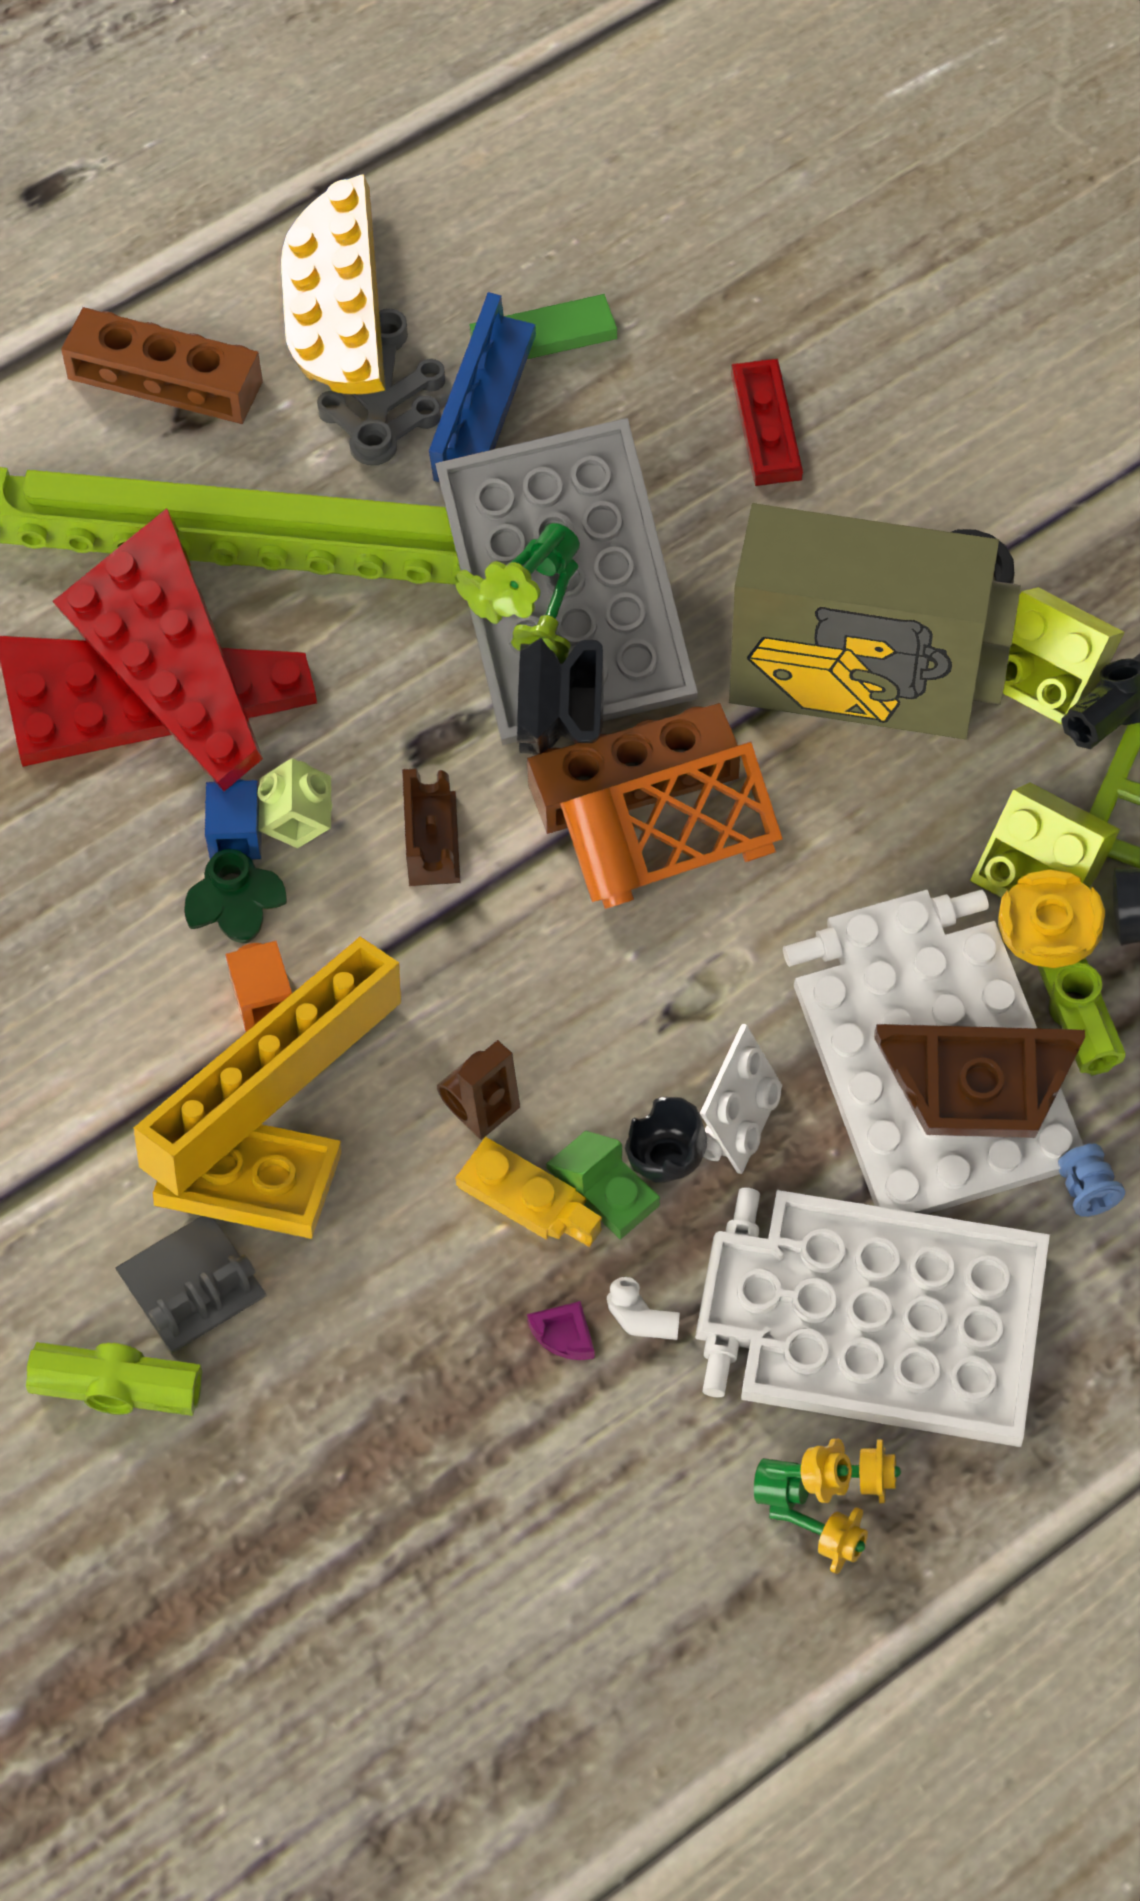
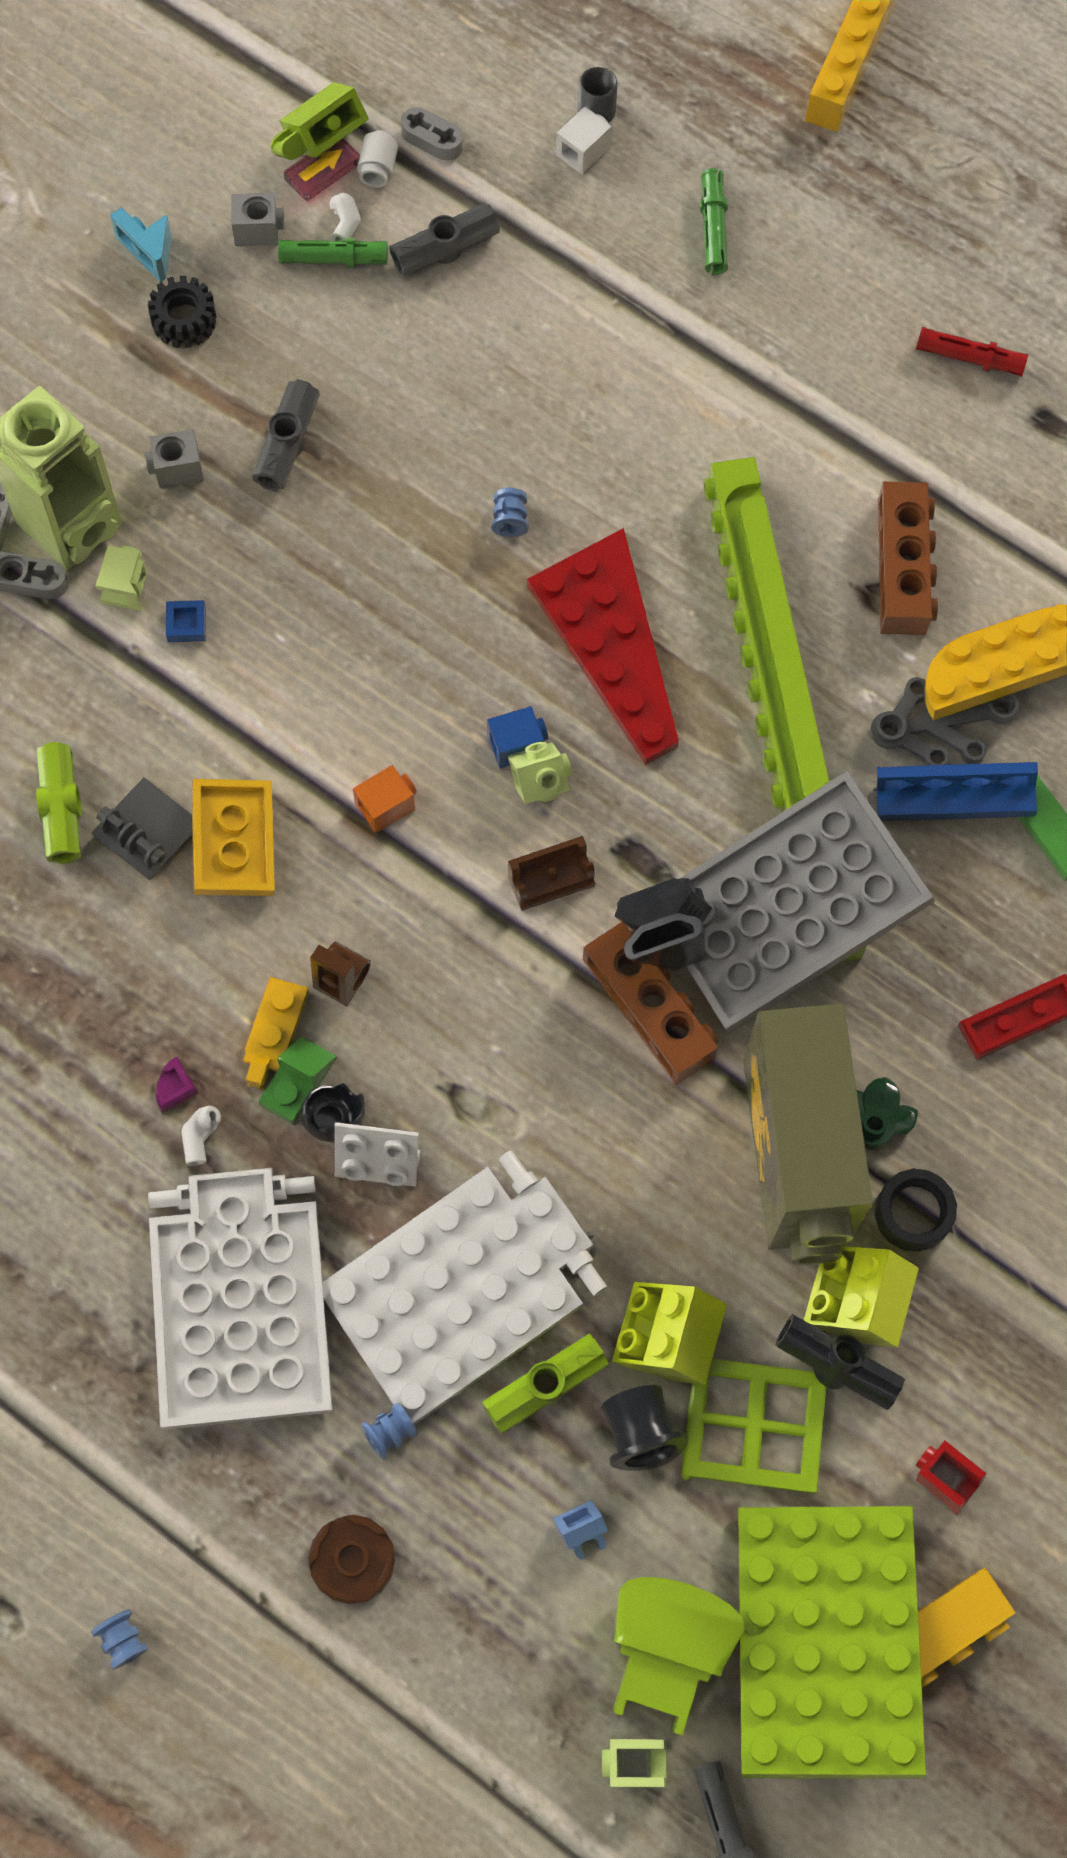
camera: 70 degrees right, 10 degrees up
red wing [52,508,263,791] -> none
yellow brick [133,936,401,1196] -> none
dark green plate [184,849,287,943] -> none
lime plant [456,523,580,664] -> none
orange piece [560,742,783,909] -> none
yellow plant [753,1438,901,1574] -> none
reddish brown wing [874,1024,1085,1138] -> none
yellow tile [998,869,1105,968] -> none

